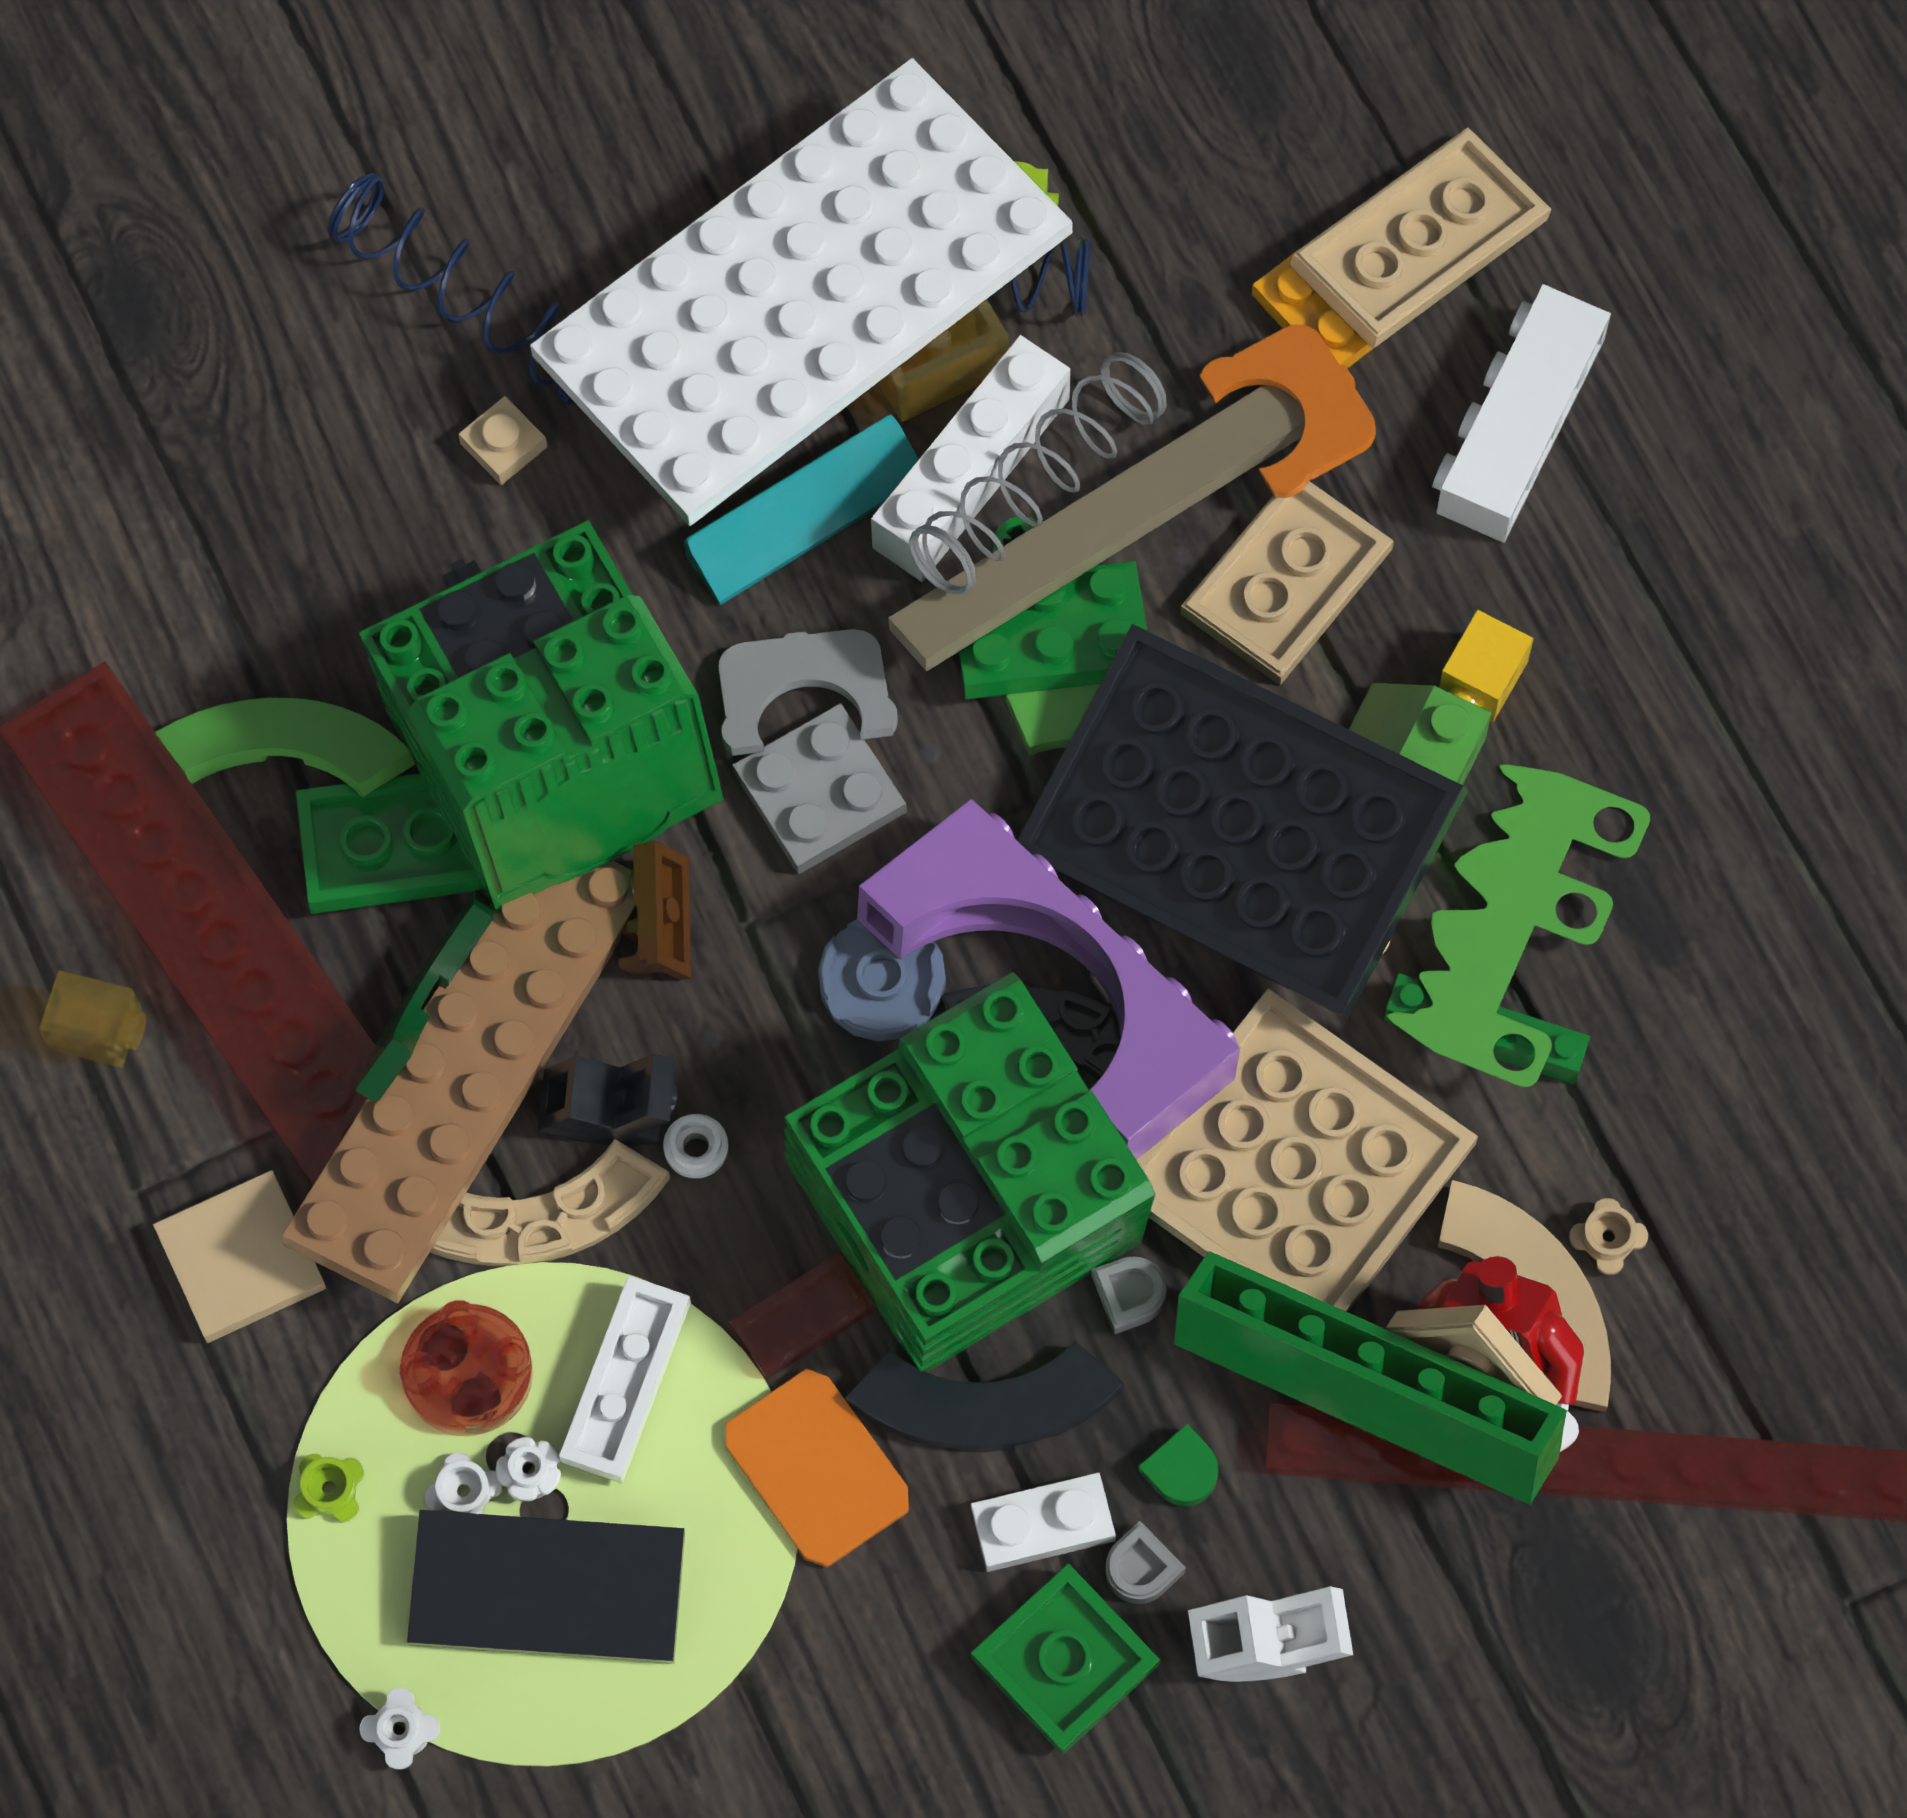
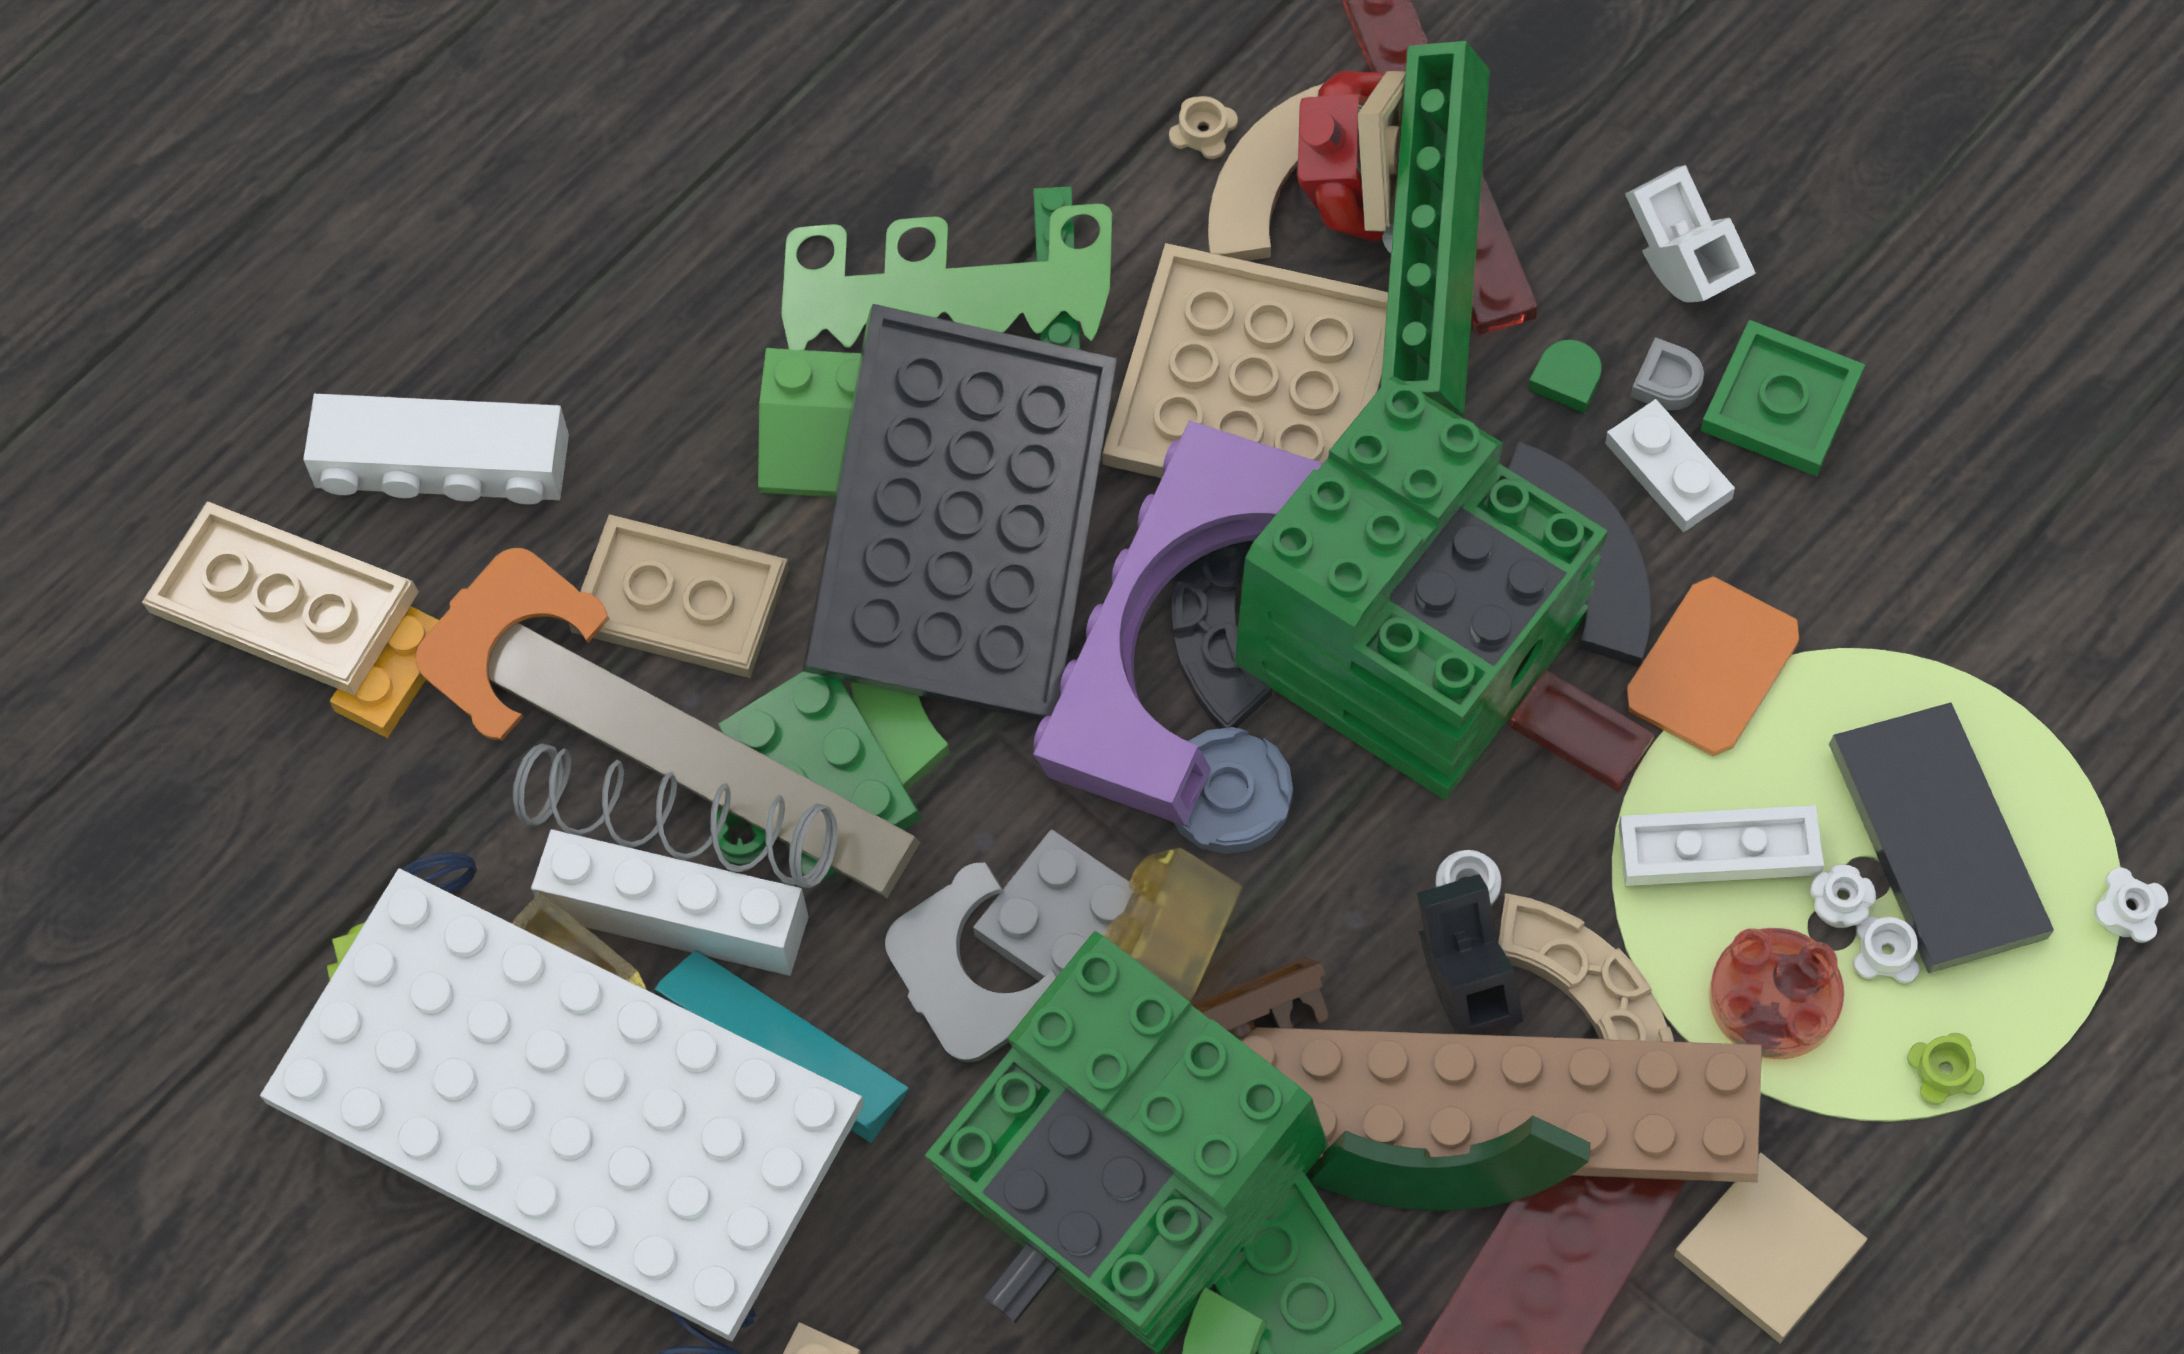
camera: 110 degrees left, 5 degrees down
yellow brick [1439,610,1534,723] -> none
none -> clear yellow brick [1105,847,1242,1001]

